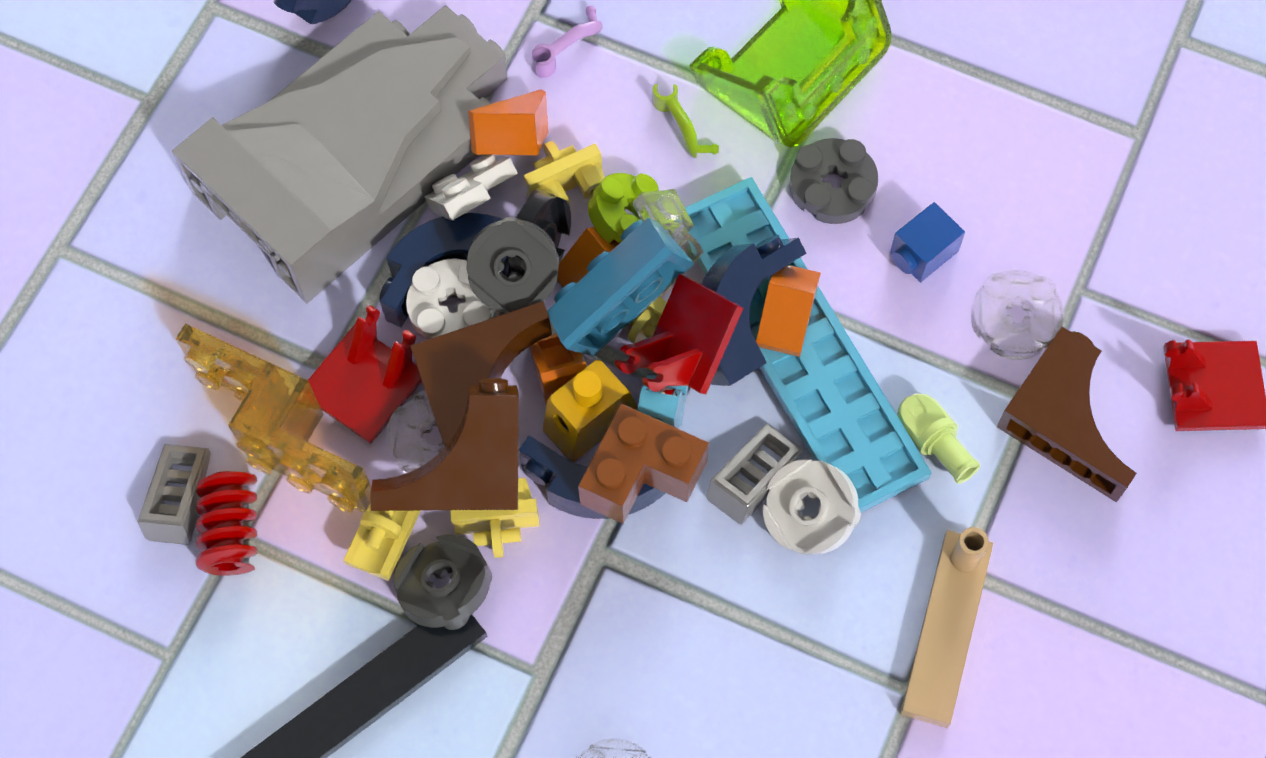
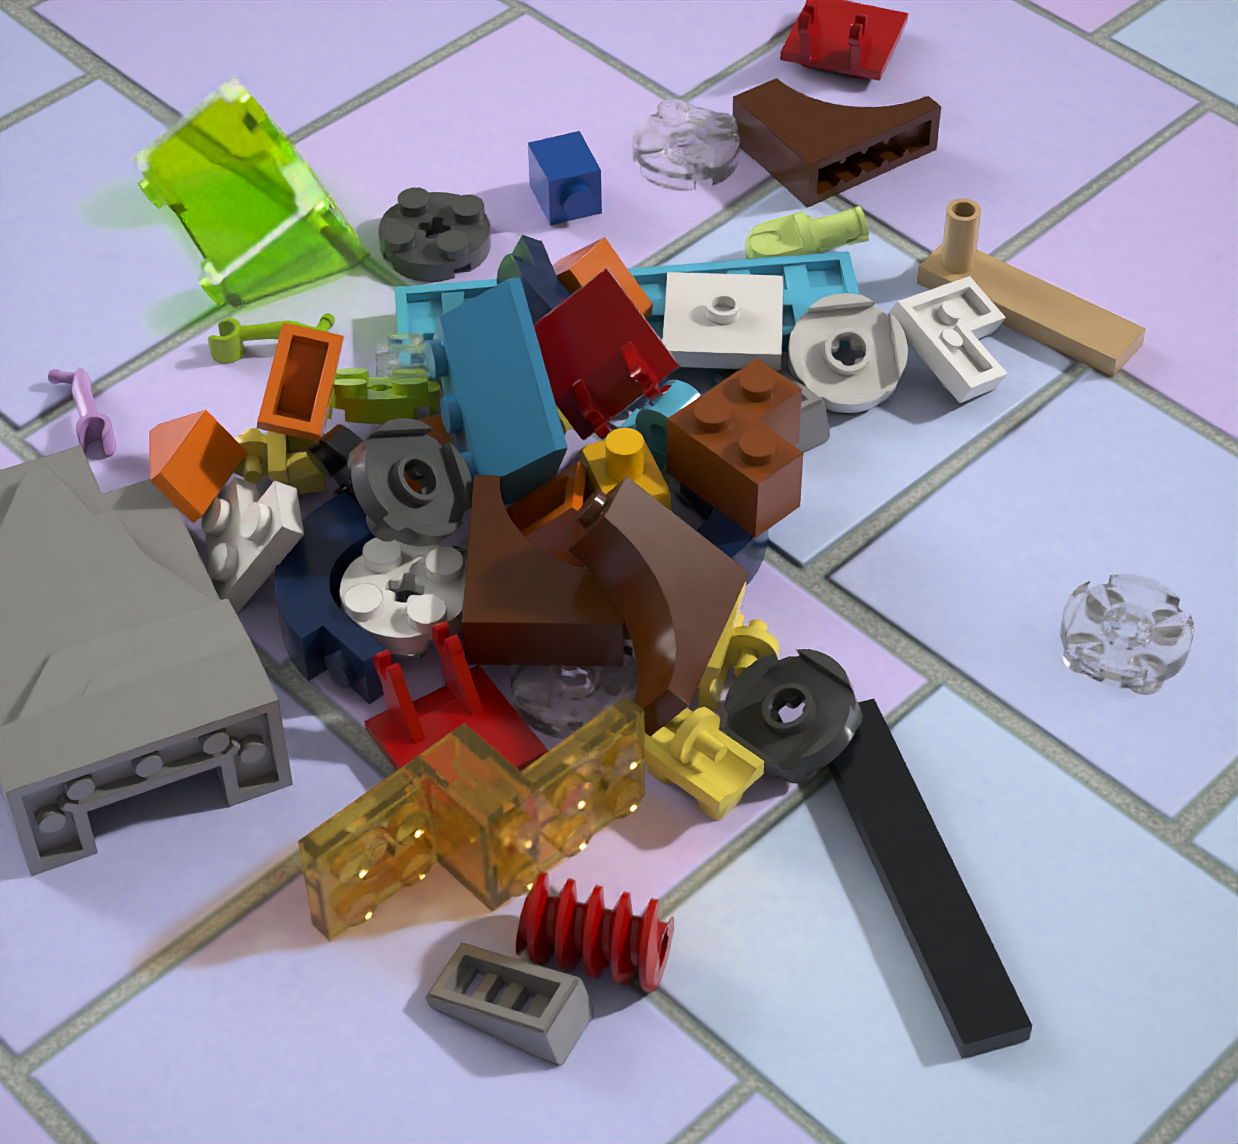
camera: 70 degrees left, 20 degrees down
none -> orange slope [256,323,344,442]
none -> white plate [662,272,783,370]
none -> white plate [887,276,1008,403]

